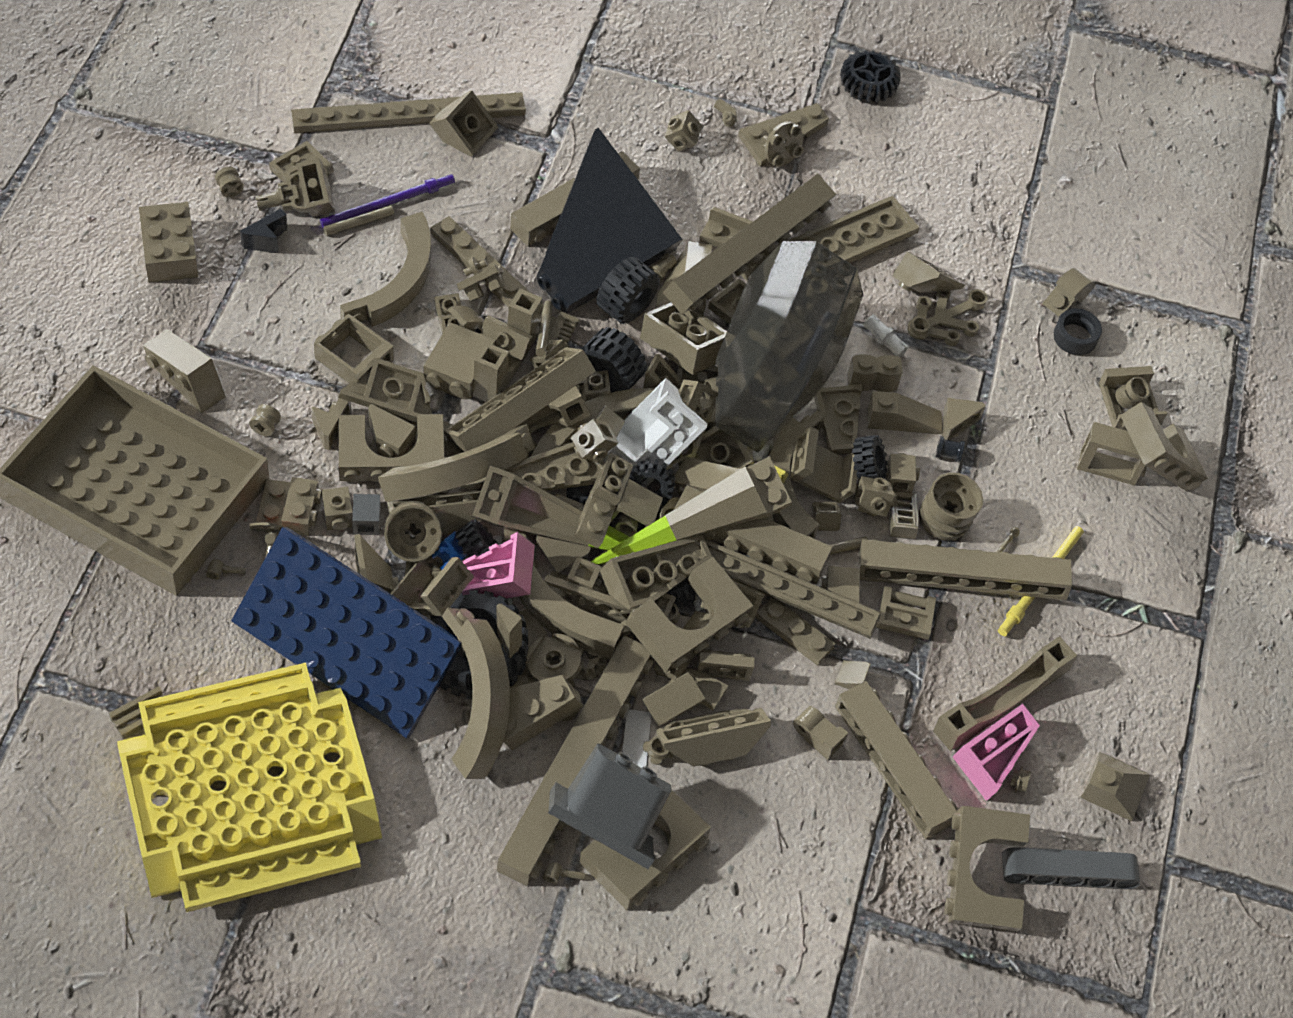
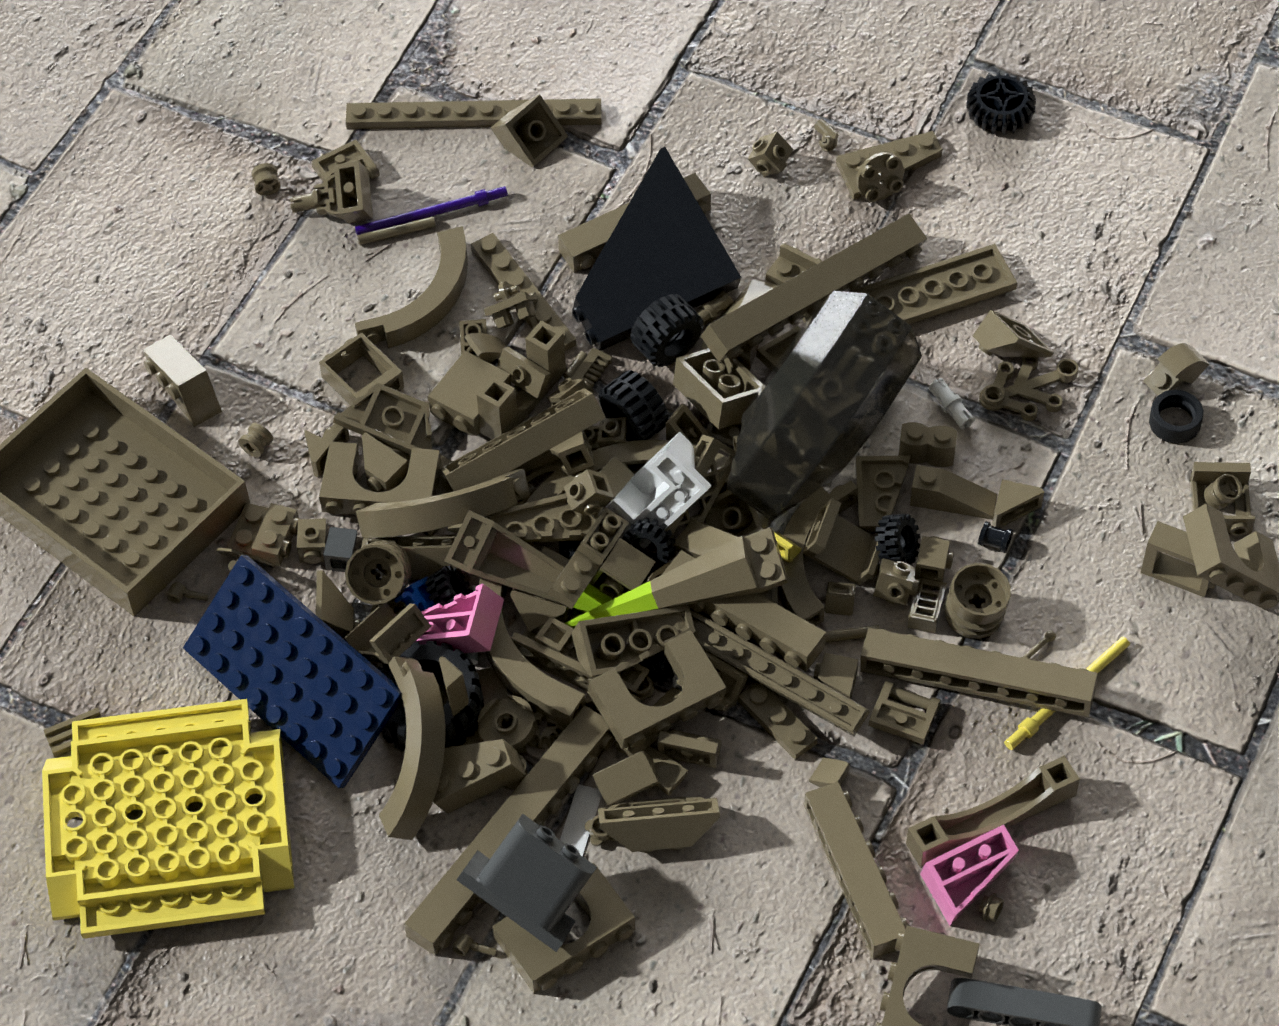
camera: 20 degrees right, 0 degrees up
dark tan brick [139,202,199,283] -> none
black slope [240,208,288,253] -> none
dark tan bar [536,300,553,357] -> none
dark tan leg [793,706,848,760] -> none
dark tan slope [1080,752,1150,821] -> none

